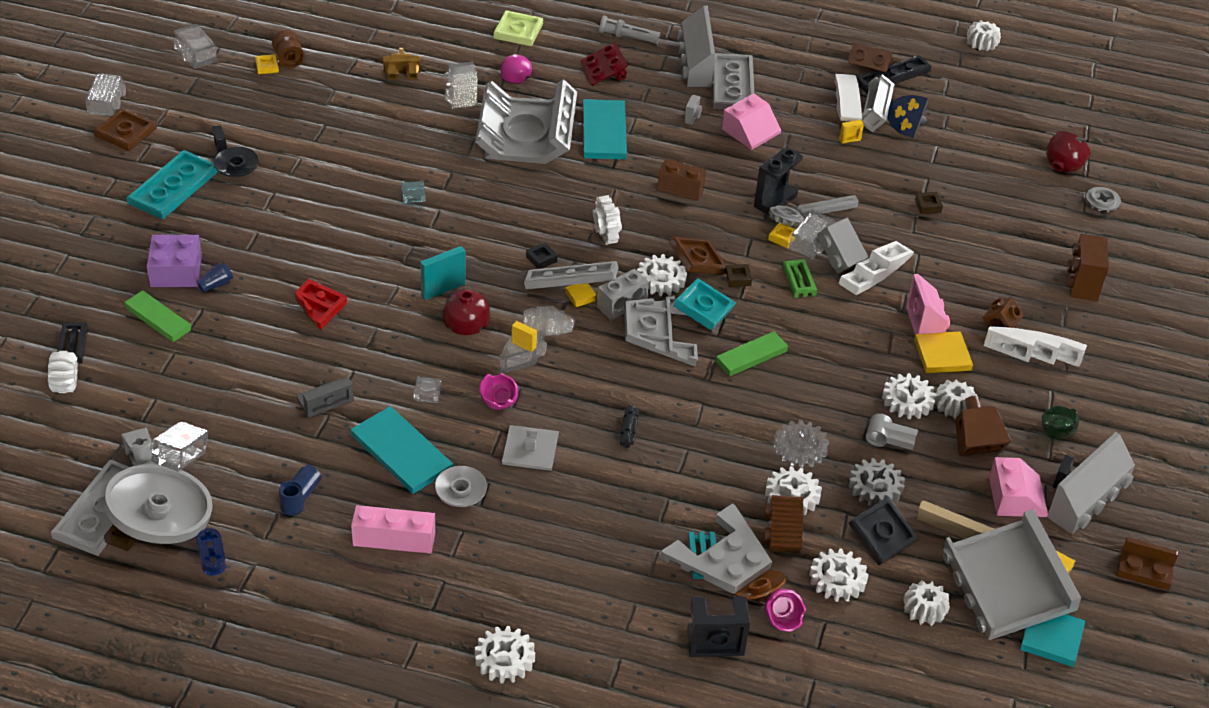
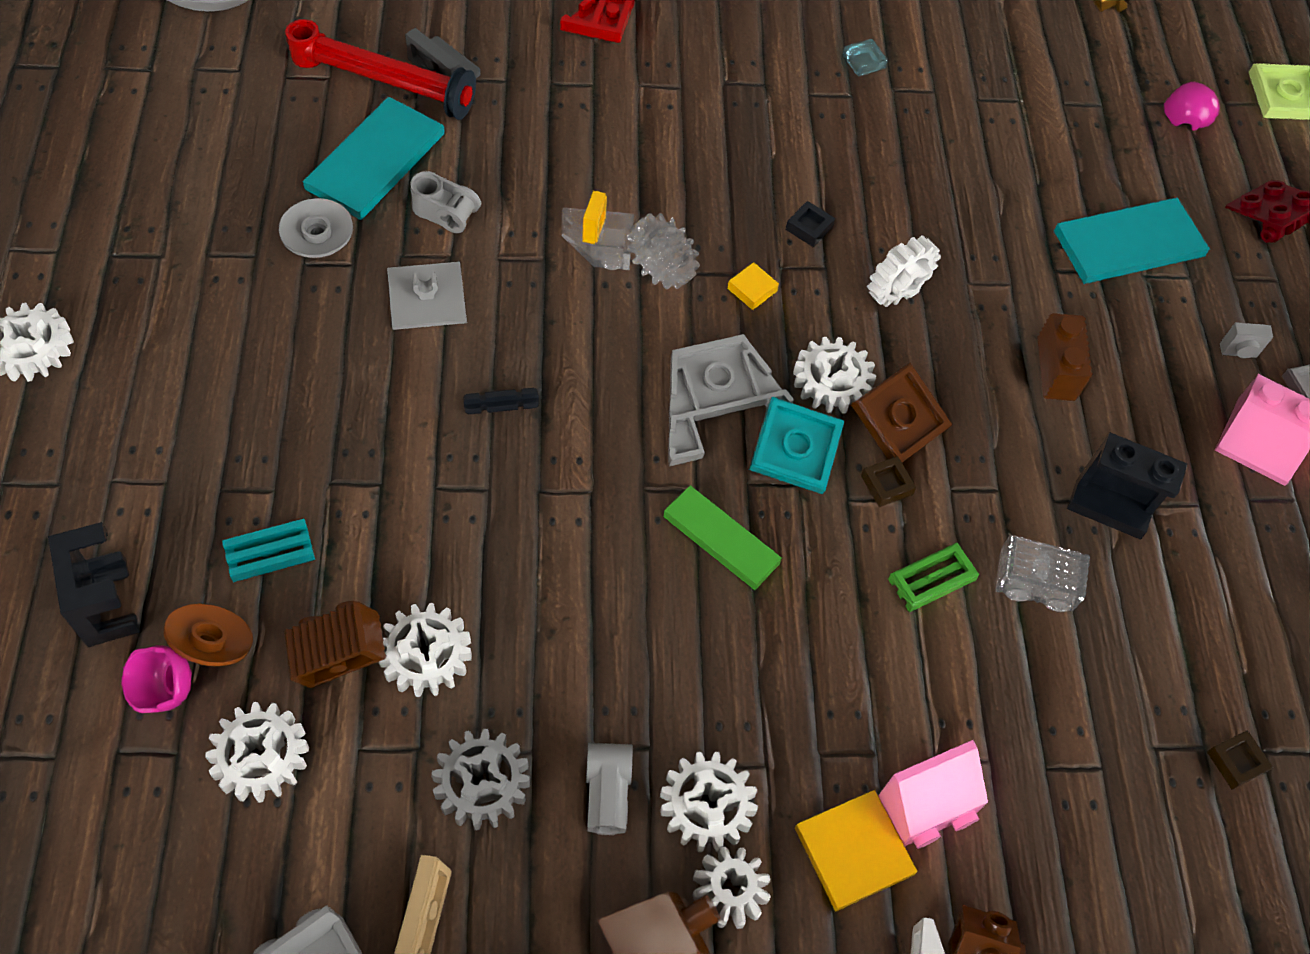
camera: 70 degrees right, 15 degrees up
clear blue beam [197,528,226,576] -> none
dark blue piece [279,464,321,516] -> none
bright pink brick [351,505,435,554] -> none
clear plate [413,377,442,403] -> none
teal tile [420,246,466,300] -> none
dark red cylinder [443,289,490,335] -> none
clear brick [445,61,477,109] -> none
light grey panel [475,79,577,164] -> none
dark pink hair [479,373,518,410] -> none
light grey tile [524,261,619,289] -> none
light grey brick [597,269,649,320] -> none
light grey wing [660,504,772,594] -> none
yellow tile [768,222,799,249] -> none
light grey gear [769,205,804,227] -> none
clear gear [774,420,829,468] -> none
light grey axle [797,195,858,218] -> none
light grey brick [816,217,868,274] -> none
white slope [838,241,914,295] -> none
black tile [848,496,919,566] -> none
white gear [903,580,950,627] -> none
none -> red piece [285,19,476,120]
none -> light grey piece [411,171,481,233]

